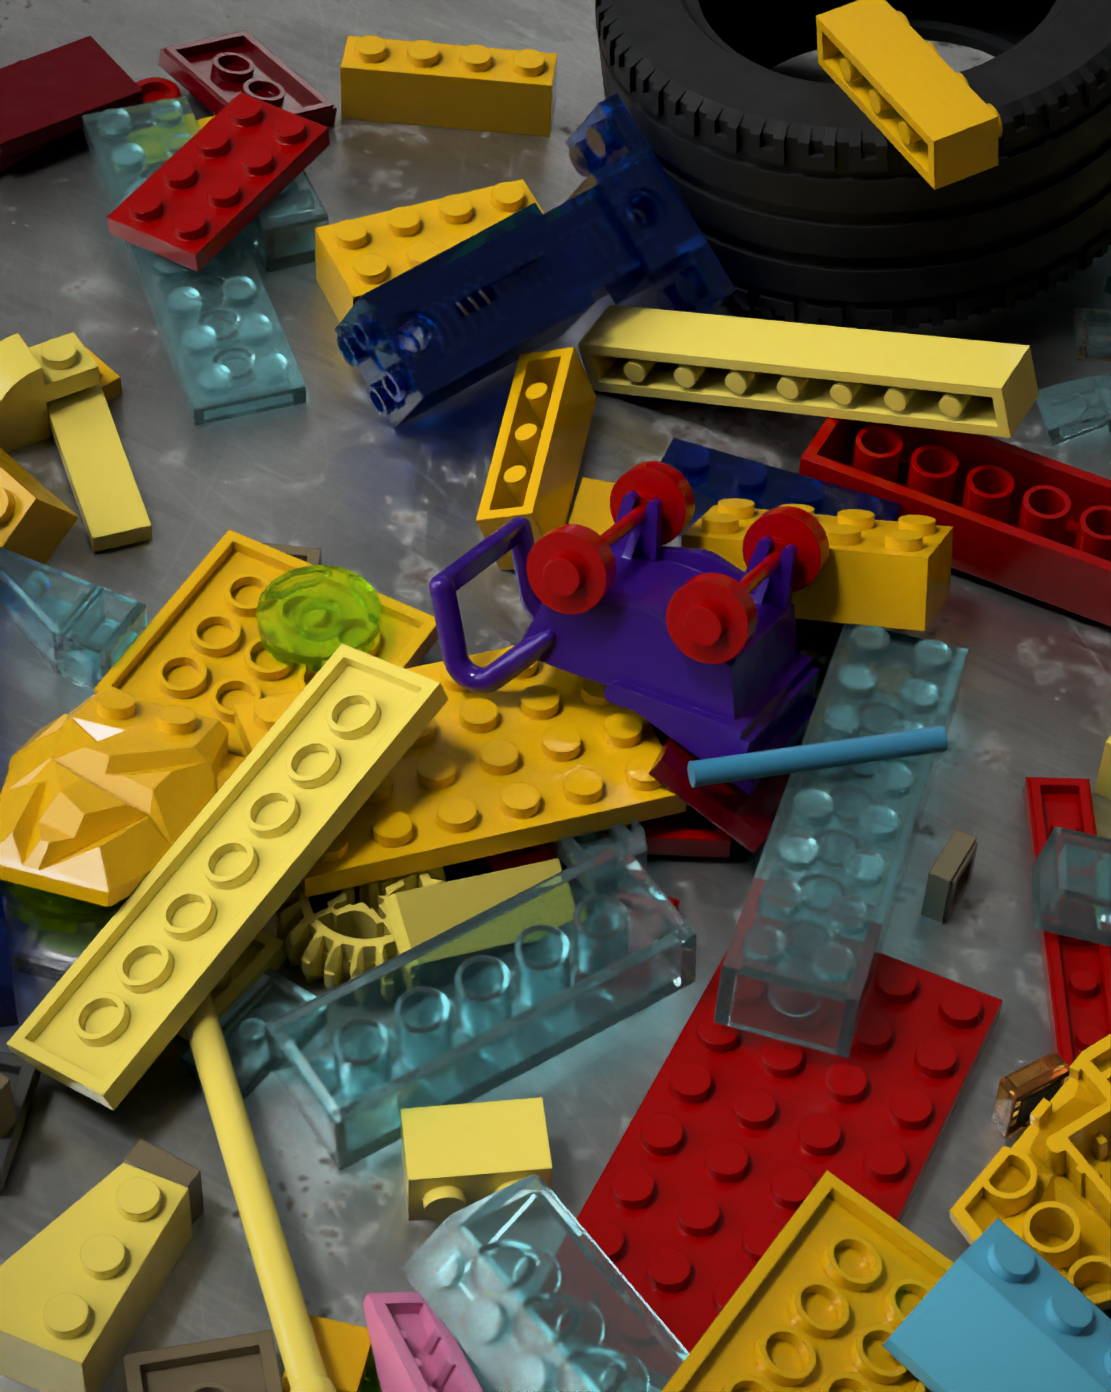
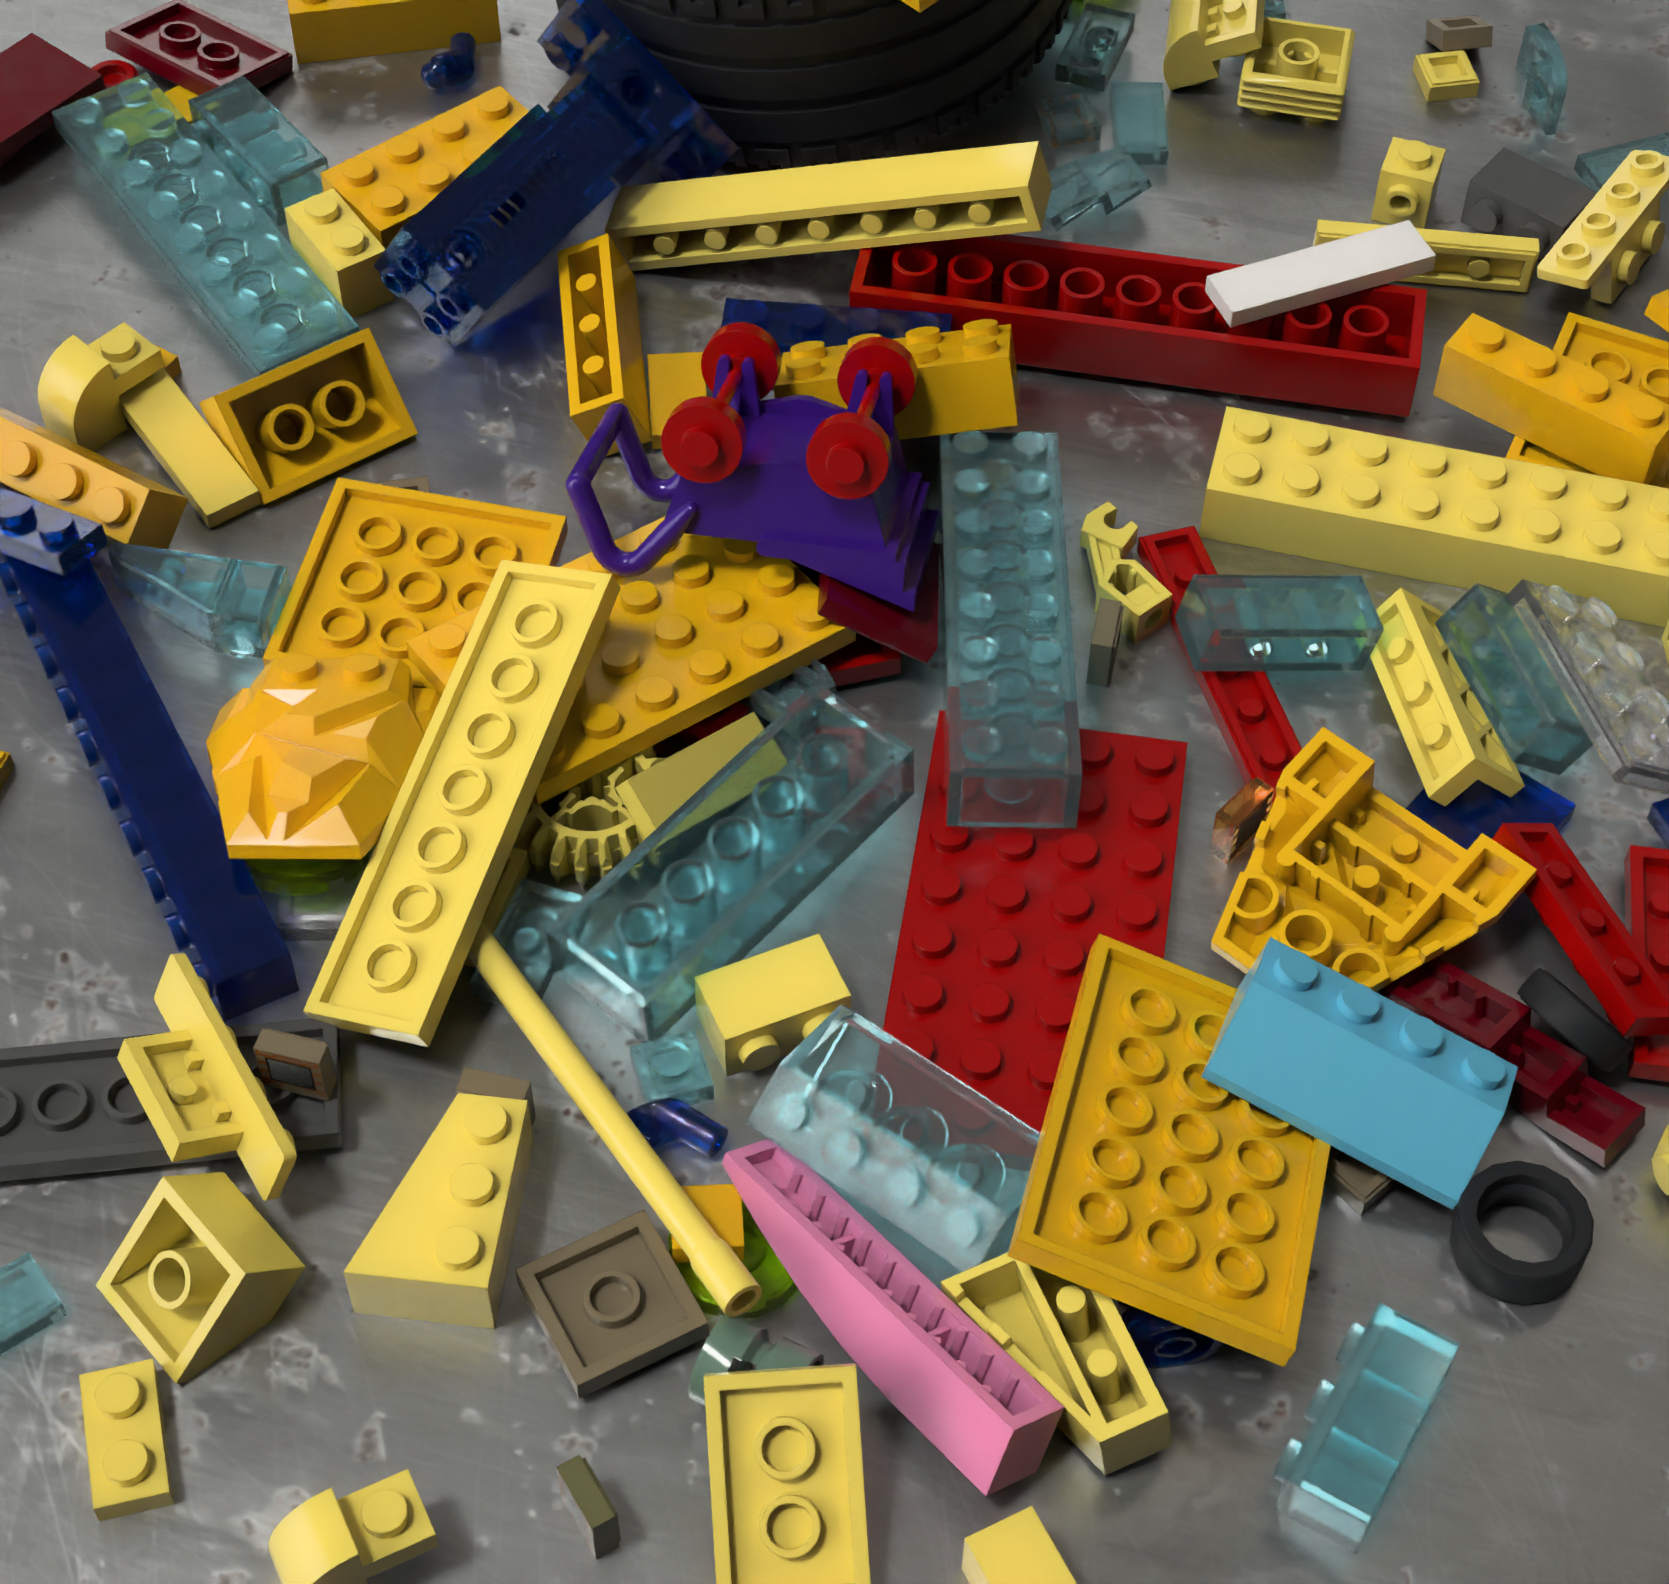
camera: 15 degrees left, 5 degrees up
red plate [106,92,330,272] -> none
clear neon green tile [256,564,382,672] -> none
dark azure bar [687,725,948,788] -> none
none -> yellow slope [198,327,418,505]
none -> light yellow brick [284,188,394,321]
none -> clear blue arm [421,32,476,90]
none -> clear blue arm [627,1097,728,1158]
none -> clear light blue plate [629,1030,714,1117]
none -> light yellow piece [1079,501,1172,644]

